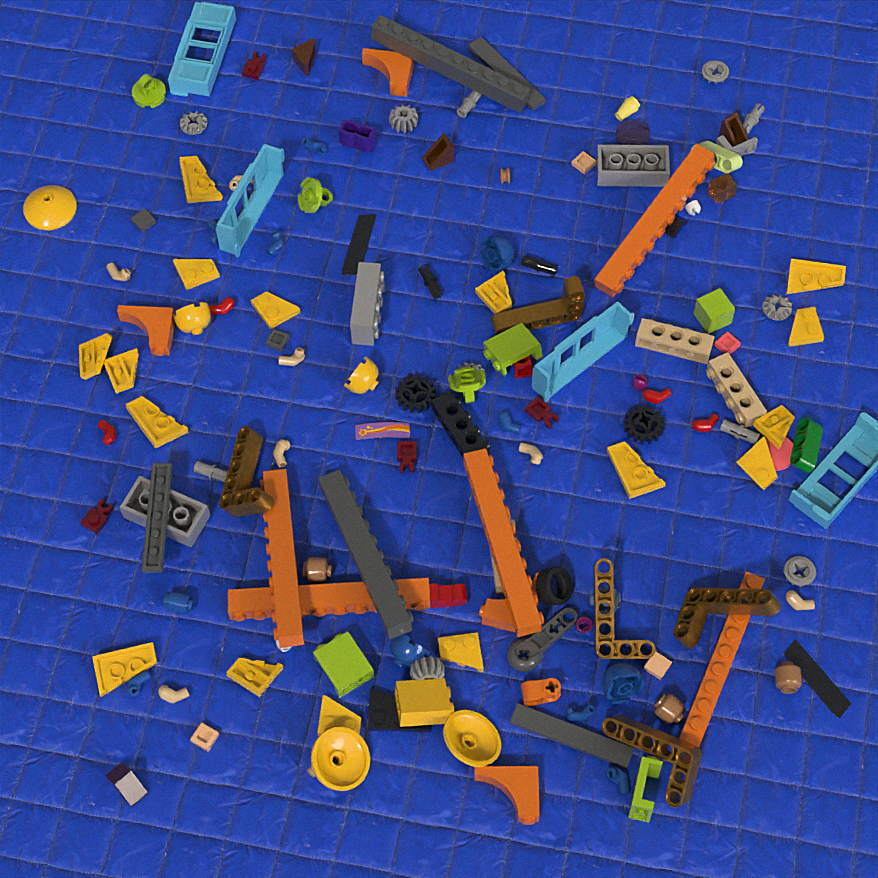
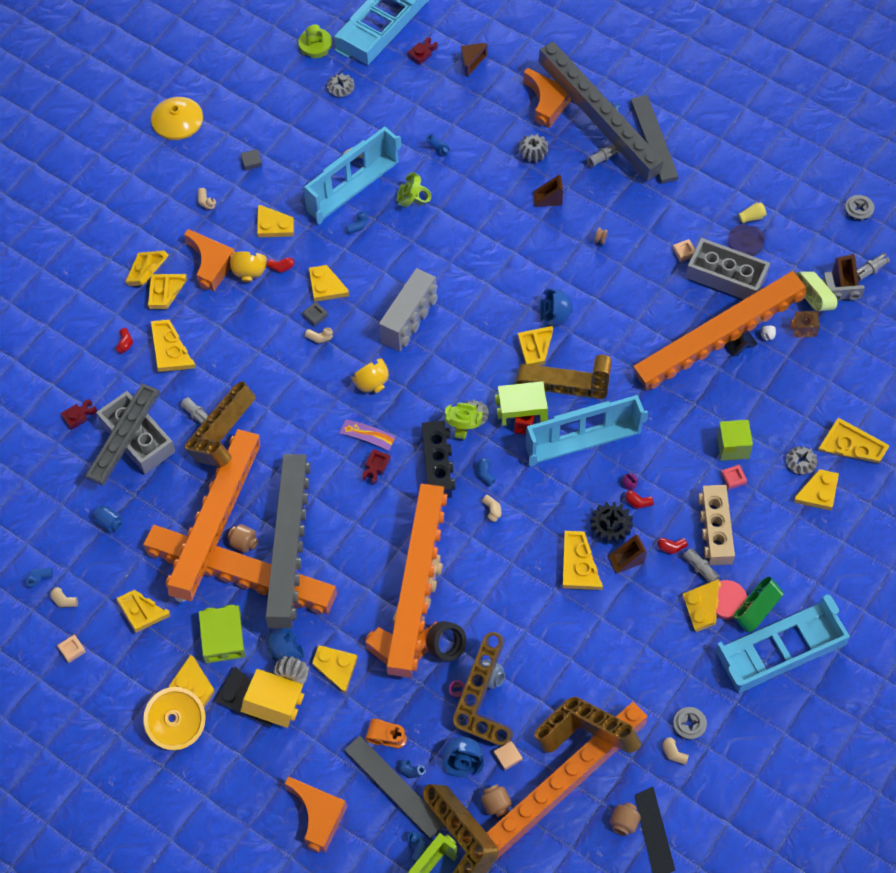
camera: 25 degrees right, 0 degrees up
yellow wing [92,642,157,697] -> none
yellow wing [179,156,223,203] -> none
tan arm [273,439,290,468] -> none
dark purple brick [338,120,376,153] -> none
black sticker [342,214,377,275] -> none
black gear [395,374,436,414] -> none
black axle [418,264,443,299] -> none
red leg [430,583,468,608] -> none
yellow dish [443,710,501,767] -> none
dark grey beam [507,608,578,672] -> none
black axle [521,255,558,276] -> none
dark red plate [524,396,559,429] -> none
tan brick [635,318,715,364] -> none
yellow wing [753,405,795,449] -> none
none -> reddish brown slope [609,534,647,573]

